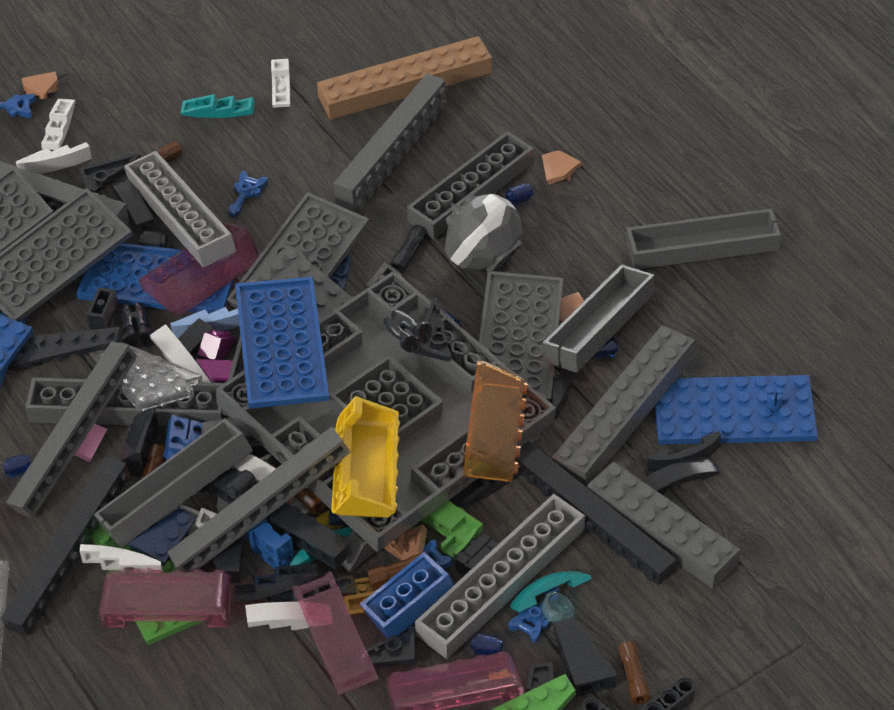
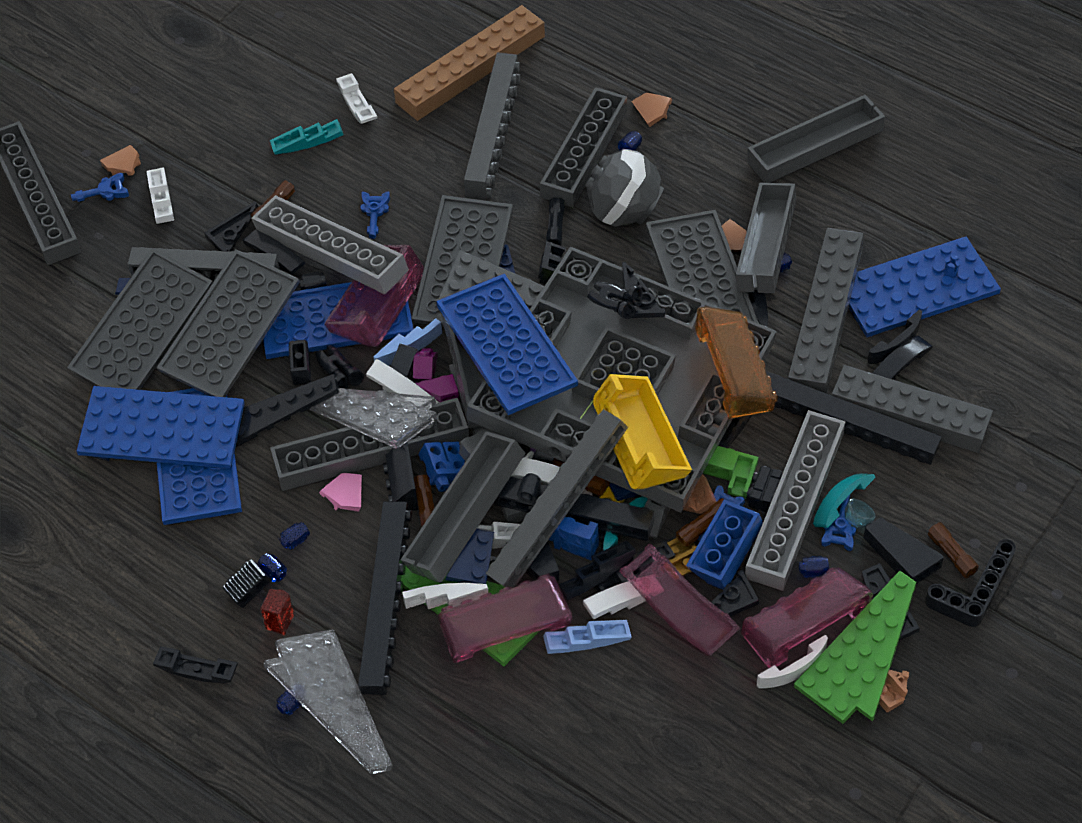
camera: 20 degrees left, 5 degrees up
dark grey brick [6,341,138,518] -> none
white slope [16,142,92,174] -> none
none -> light blue slope [543,620,632,654]

